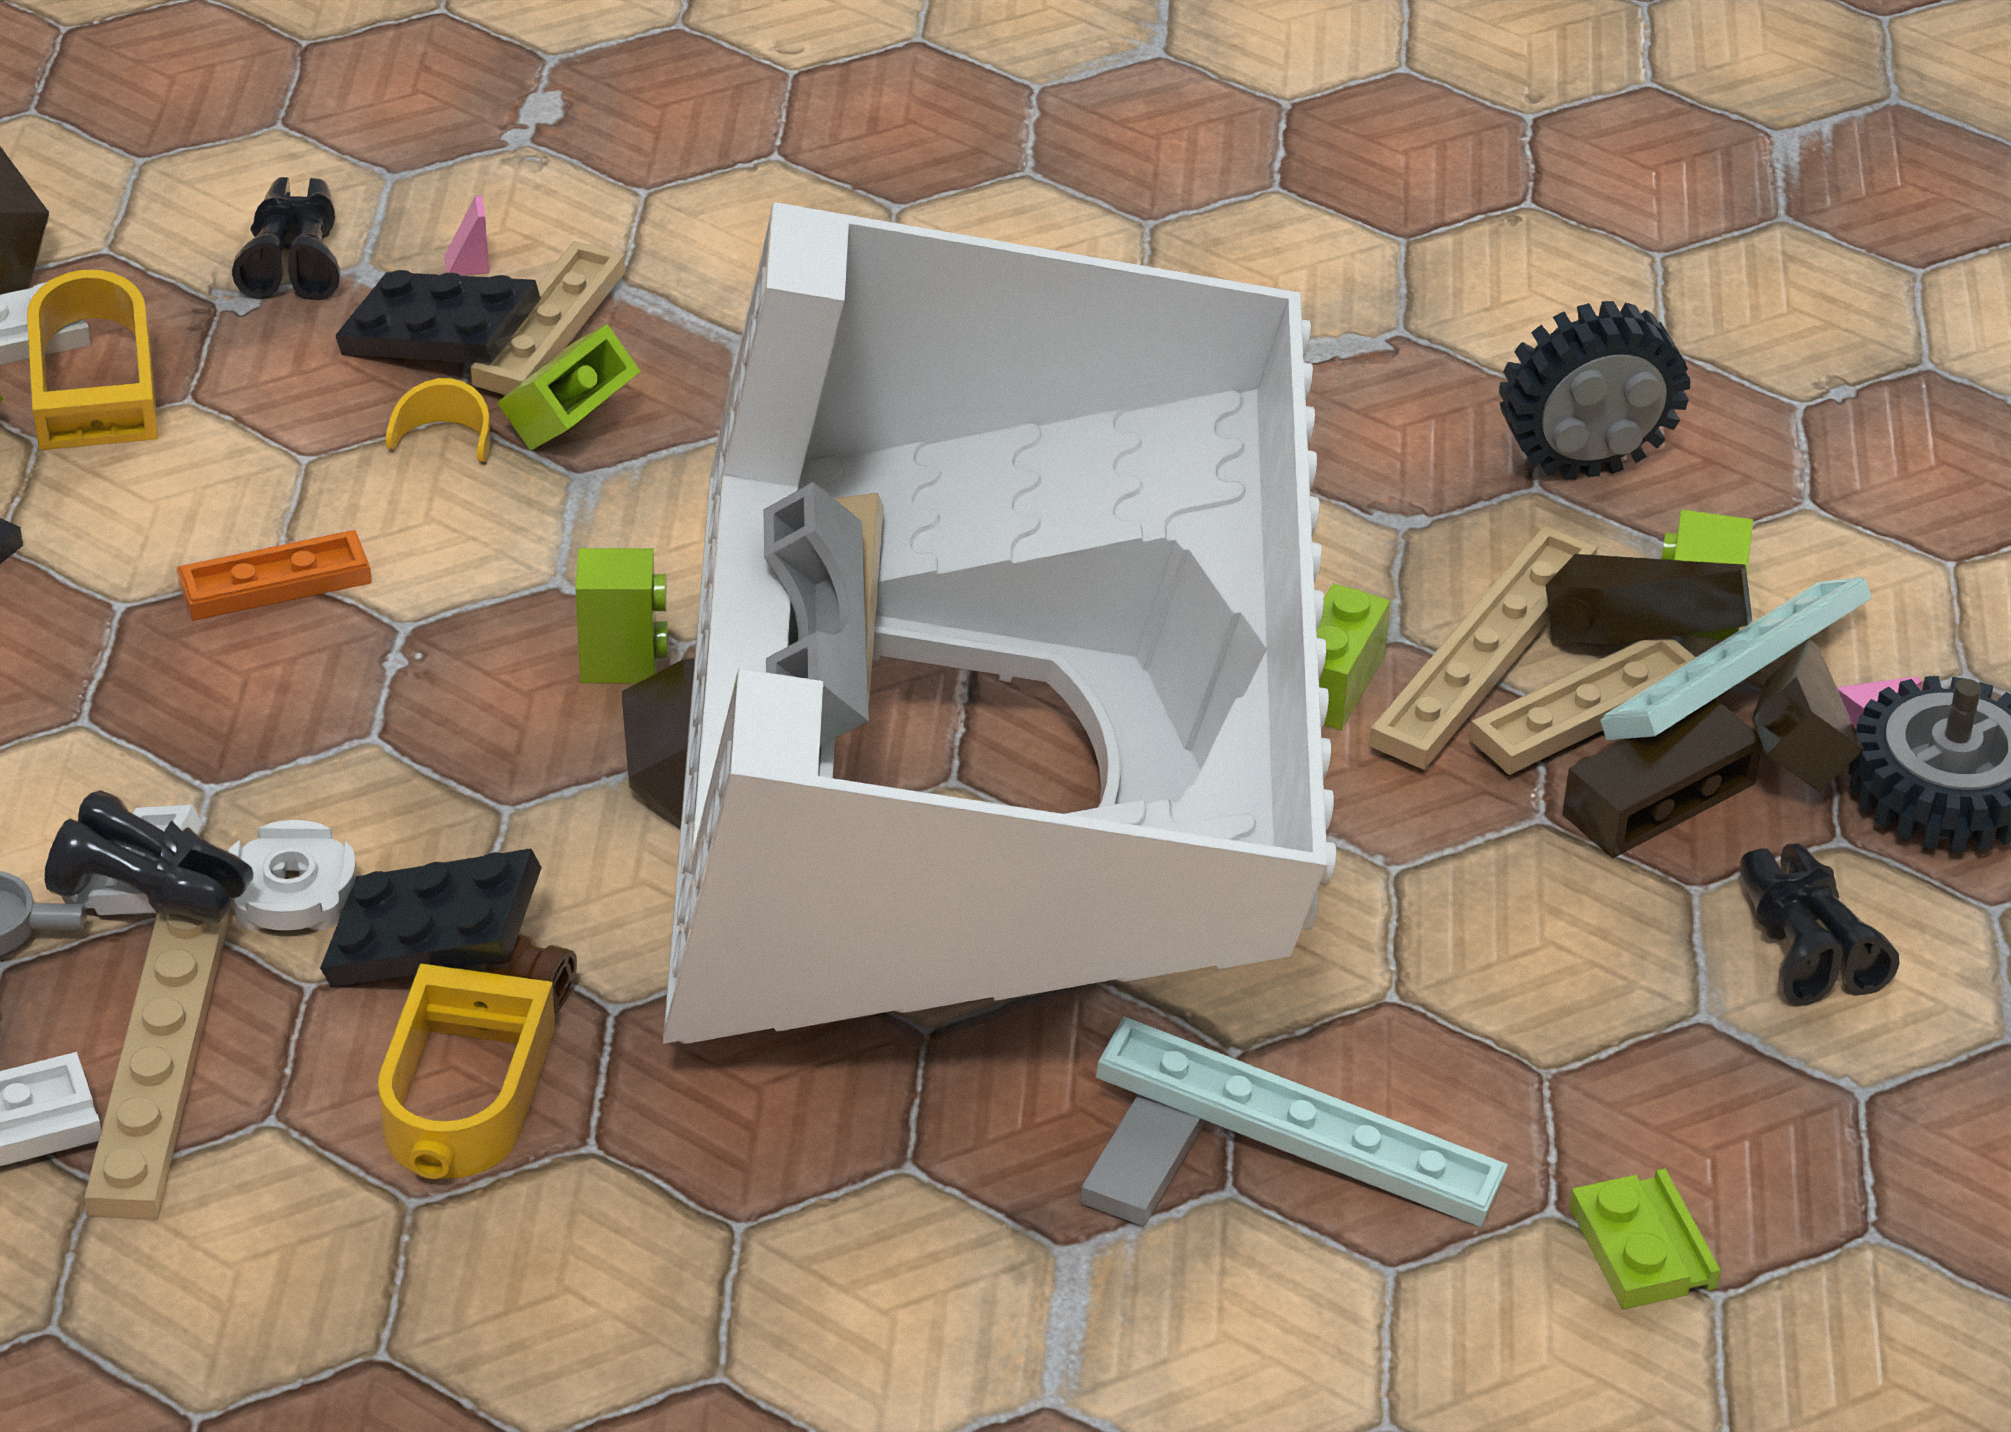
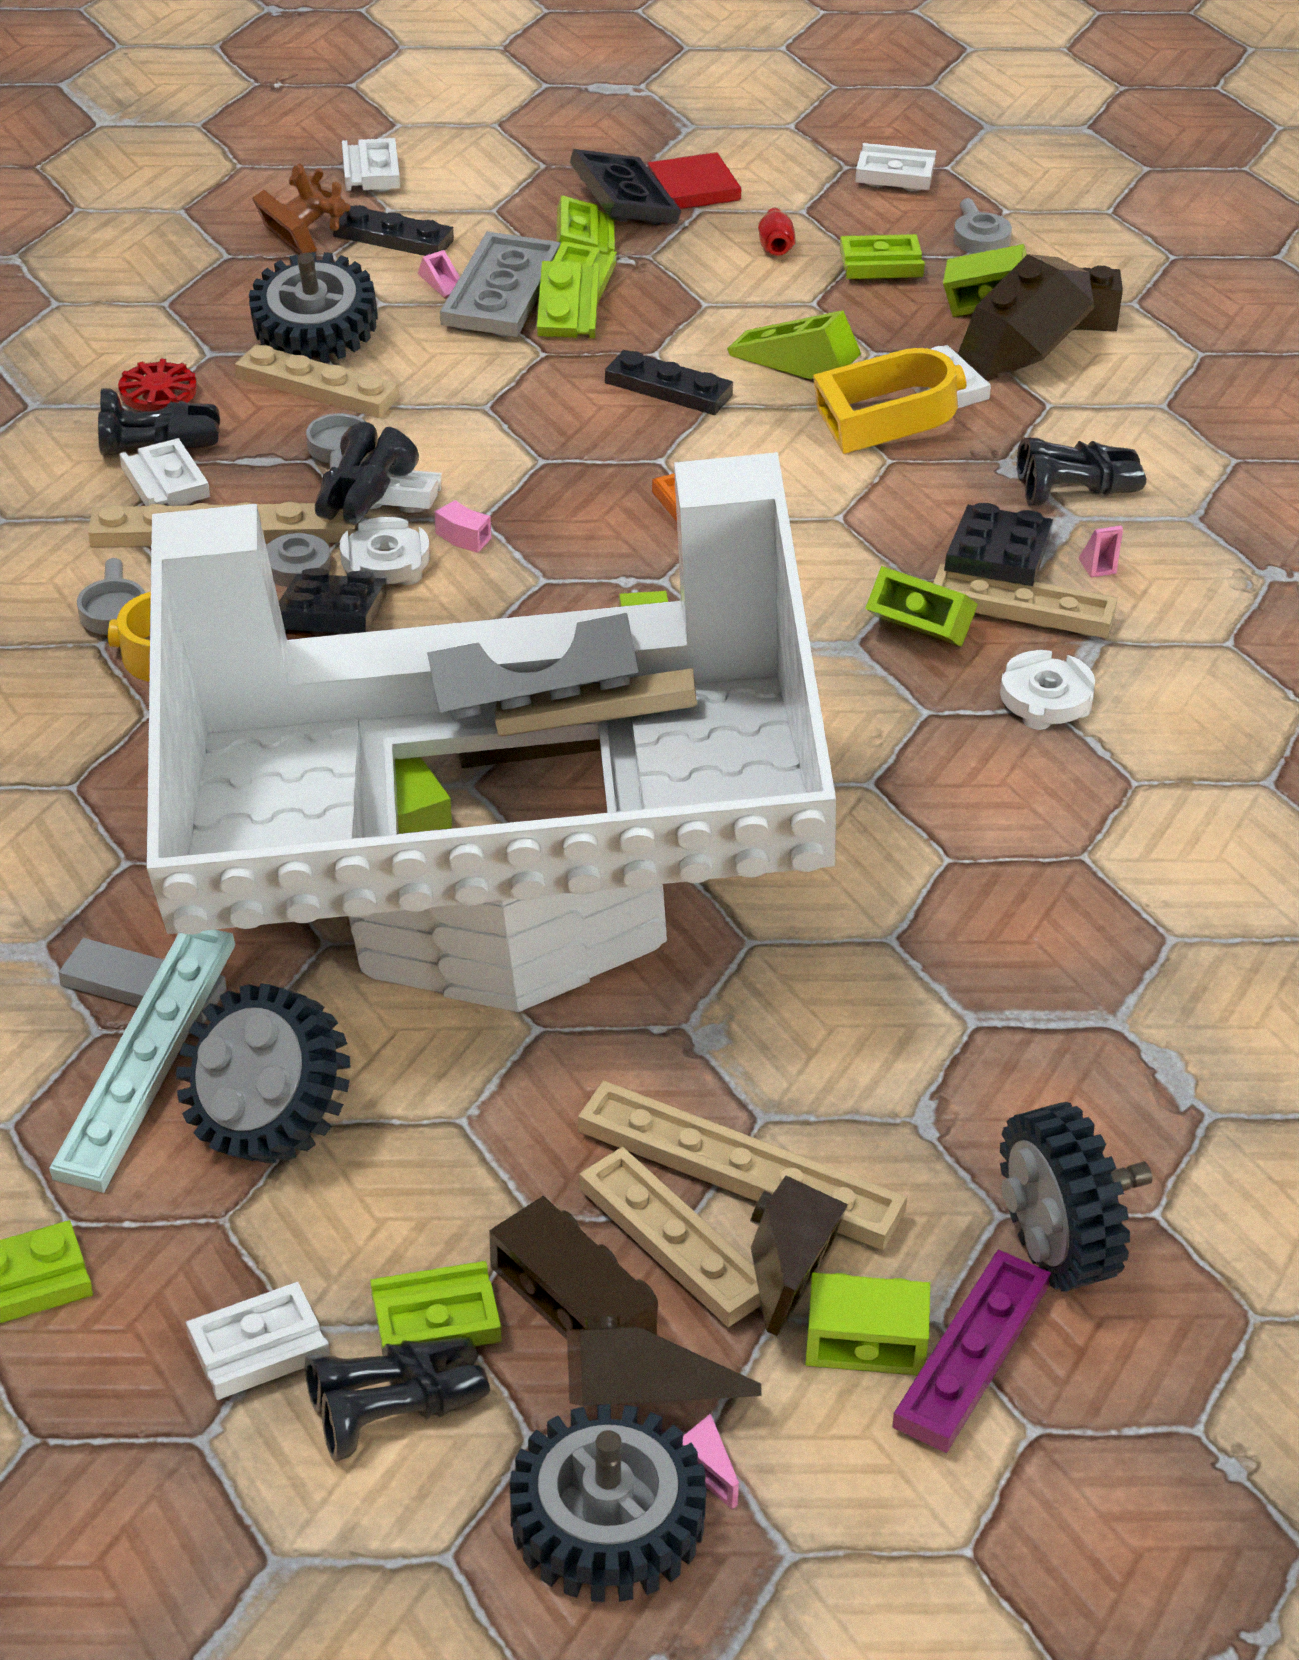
camera: 85 degrees right, 0 degrees up
yellow helmet [386,378,491,462] -> none
lime brick [1316,583,1391,731] -> none
light aqua tile [1600,577,1872,740] -> none
none -> light grey piece [77,558,145,635]
none -> wheel [176,983,351,1163]
none -> white plate [186,1282,330,1400]
none -> light grey piece [266,533,331,587]
none -> lime plate [370,1261,502,1349]
none -> bright pink piece [435,500,491,553]
none -> magenta plate [892,1249,1051,1453]
none -> white plate [1000,650,1095,730]

